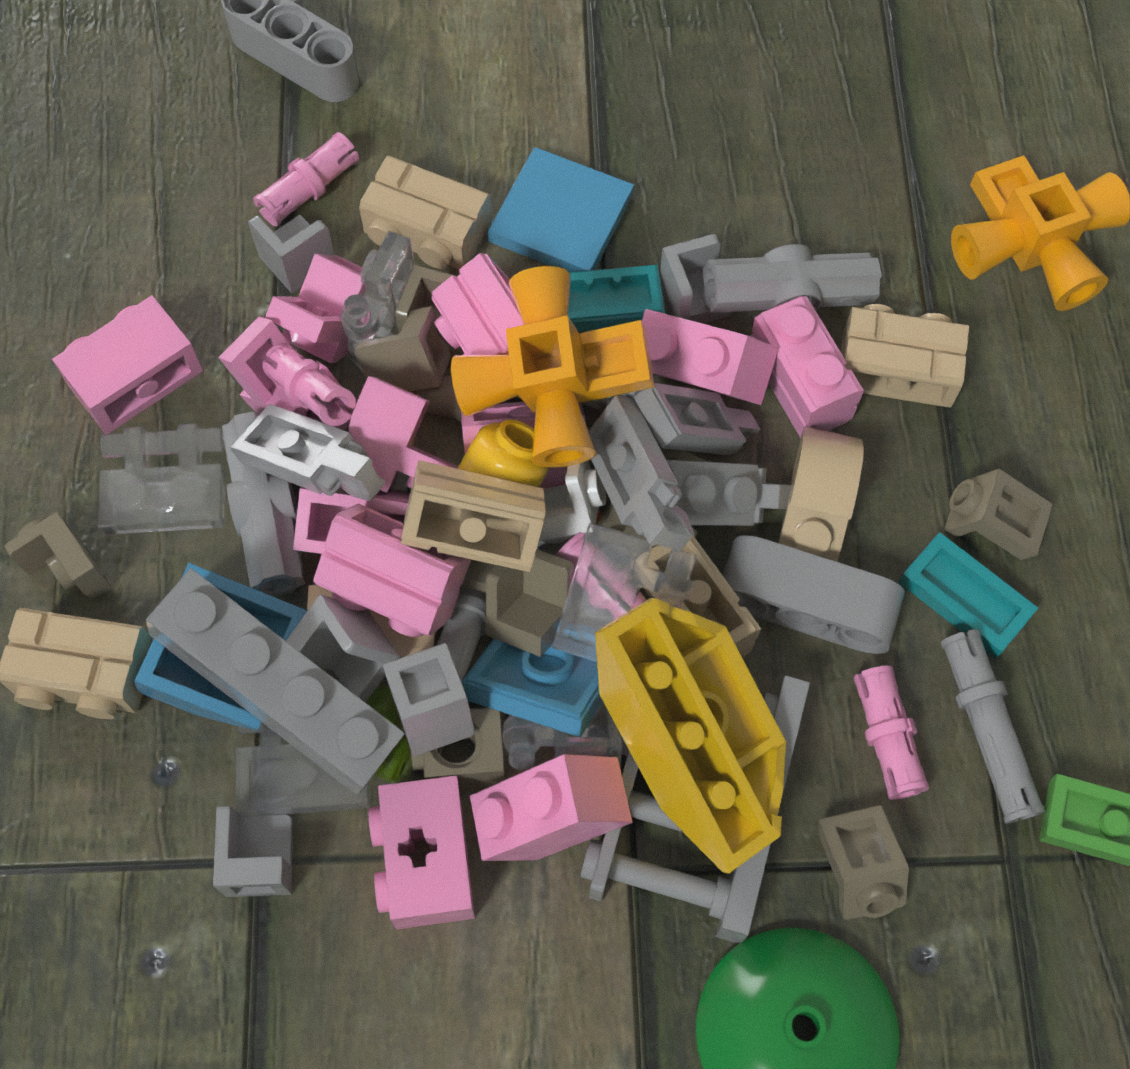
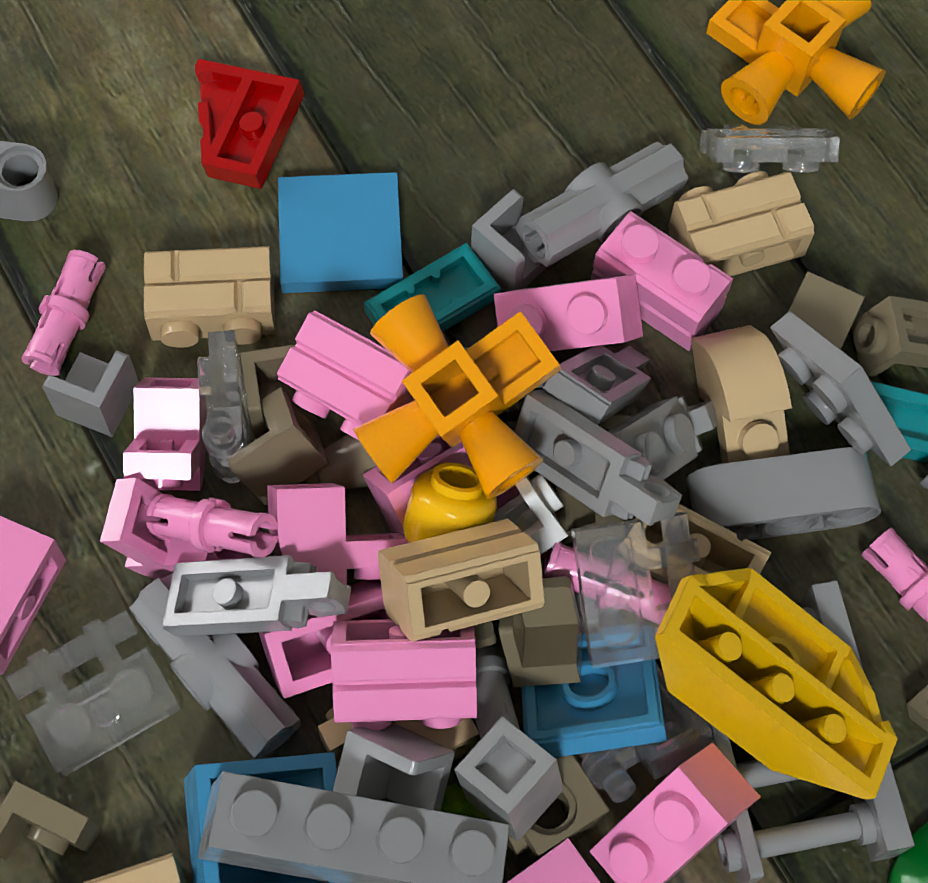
camera: 30 degrees left, 0 degrees up
none -> red wing [195,59,305,189]
none -> clear plate [700,124,840,173]
none -> light grey plate [770,311,911,466]
none -> dark tan panel [788,271,865,350]

